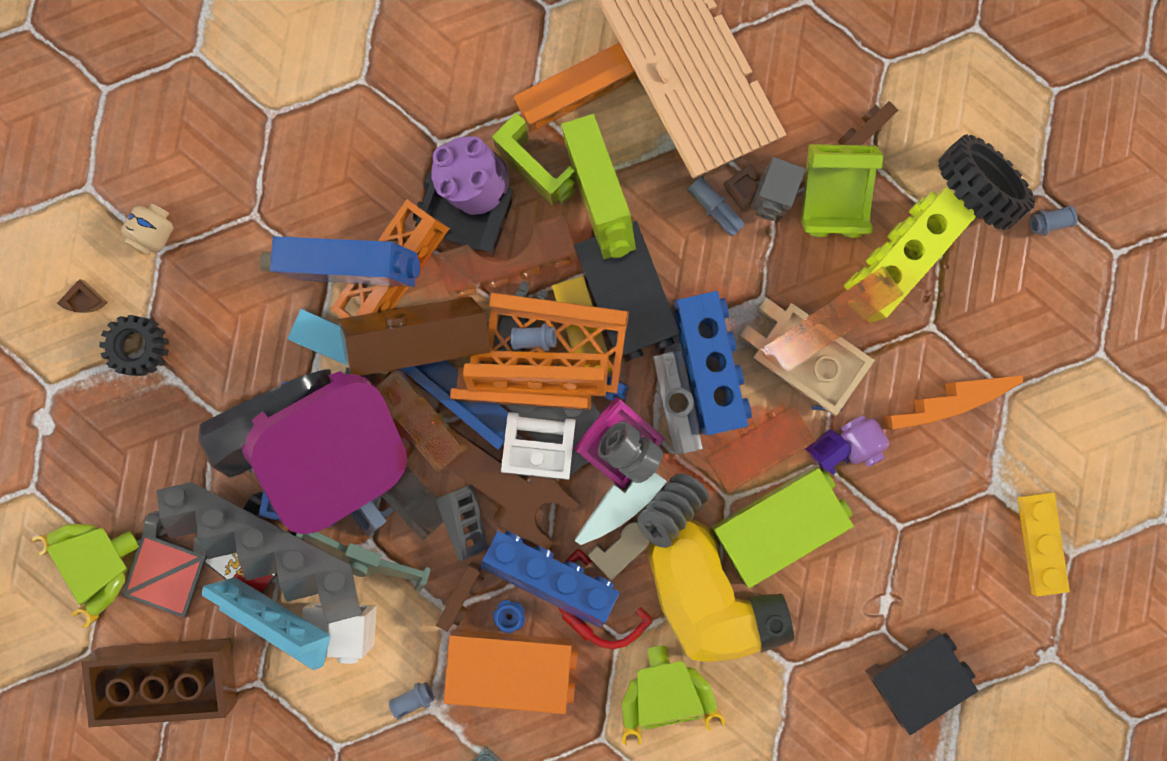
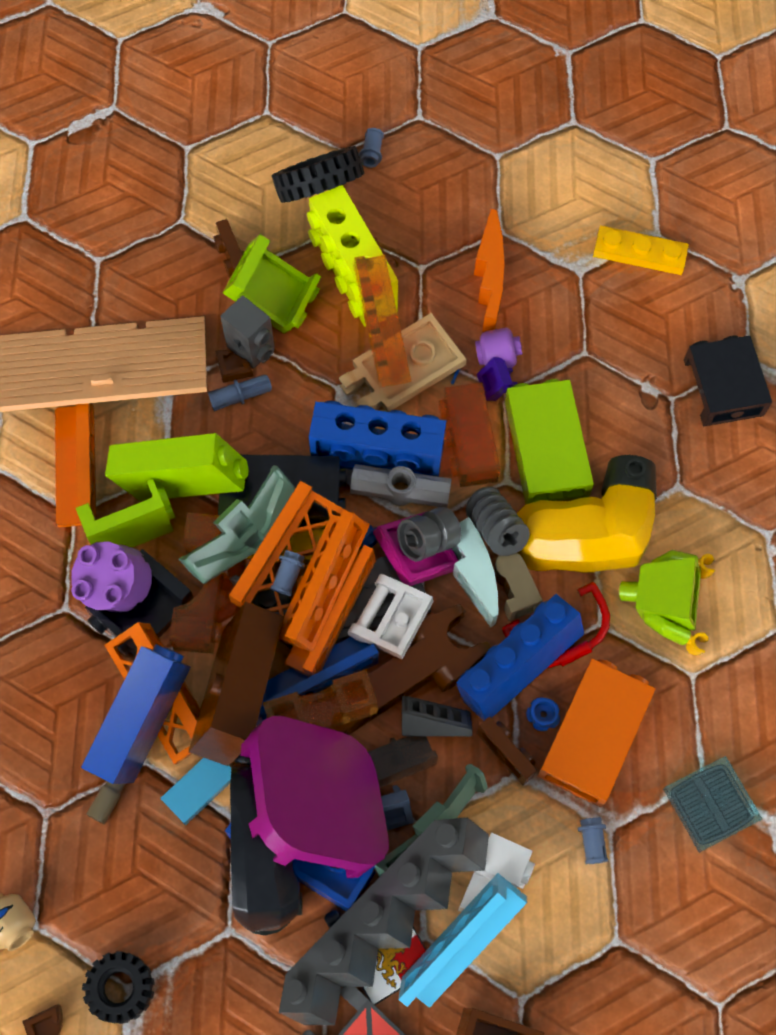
camera: 70 degrees left, 20 degrees down
none -> sand green plate [179,465,295,584]

